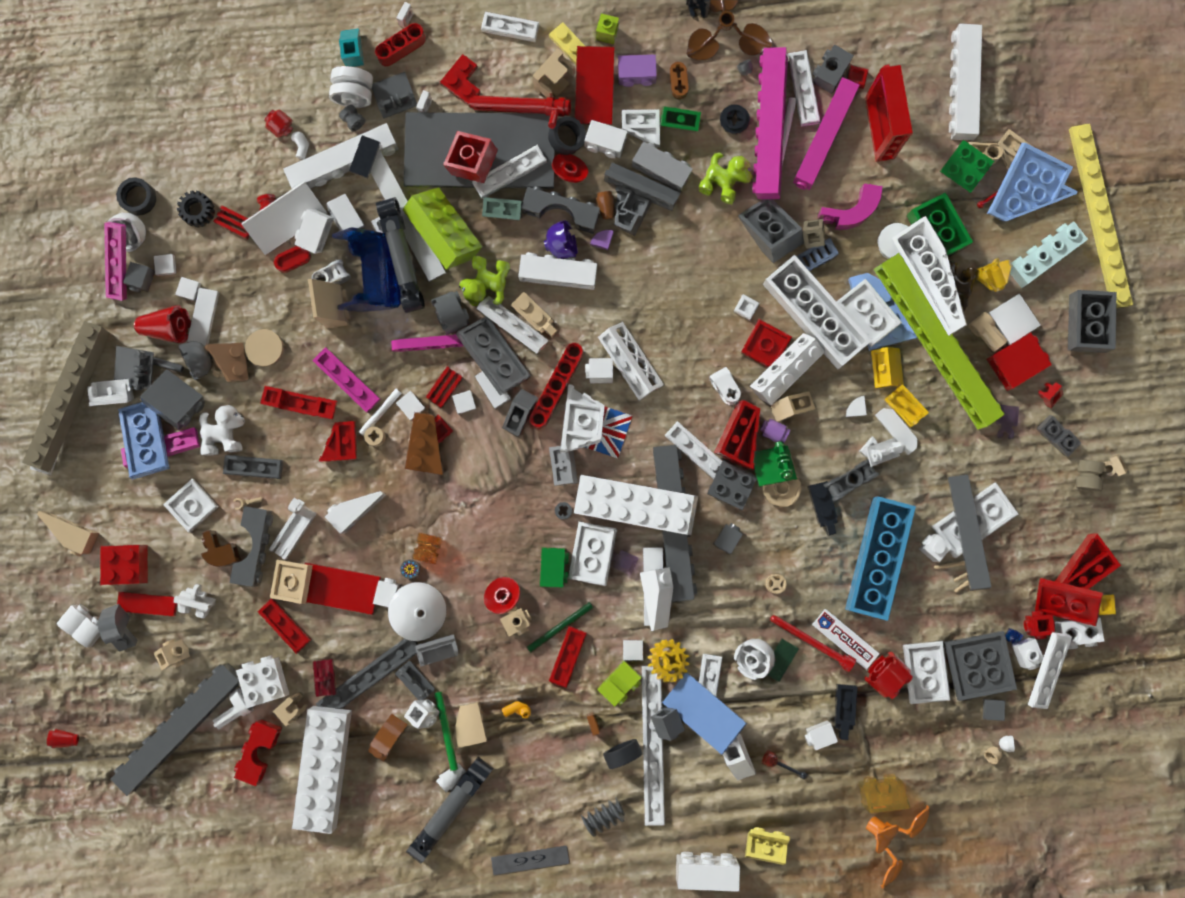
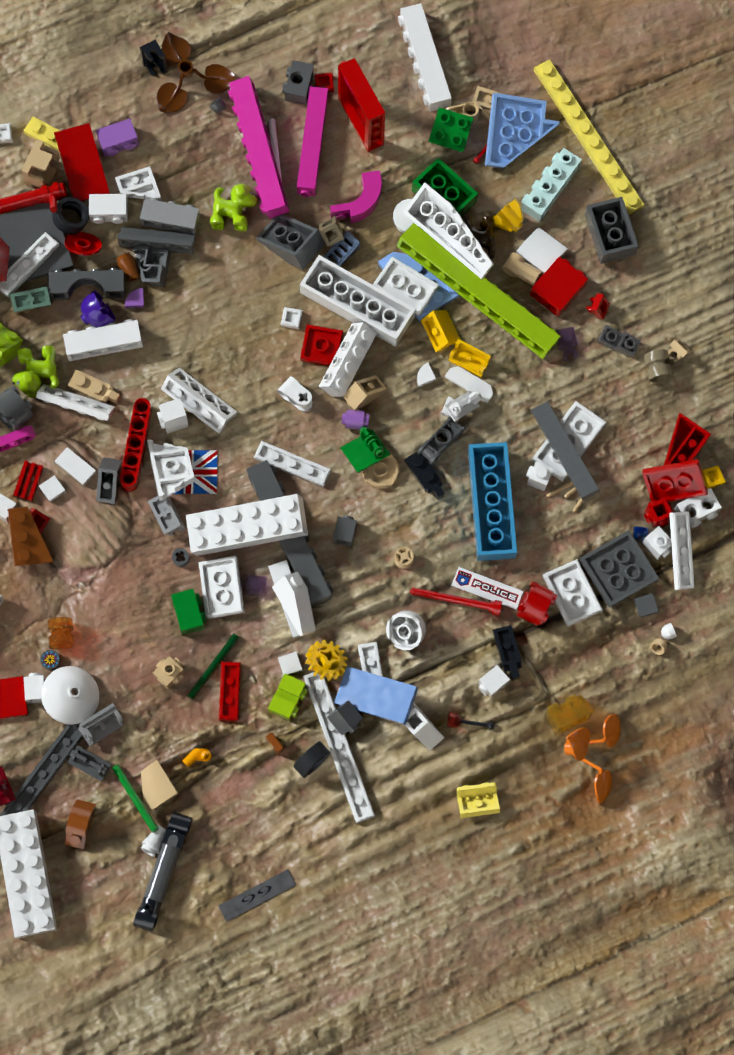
camera: 30 degrees left, 10 degrees down
white brick [404,699,440,729] -> none
dark grey tile [456,316,531,396] -> none
red dish [484,577,520,614] -> none
dark grey piece [581,797,625,837] -> none
lime brick [596,13,619,45] -> none
green brick [660,106,701,131] -> none
dark orange beam [670,62,689,99] -> none
white brick [676,852,740,891] -> none
dark grey hinge [707,460,757,510] -> none
red wedge [714,400,761,469] -> none
black gear [720,104,750,135] -> none
clear green tile [767,638,799,682] -> none
white tile [788,50,820,127] -> none

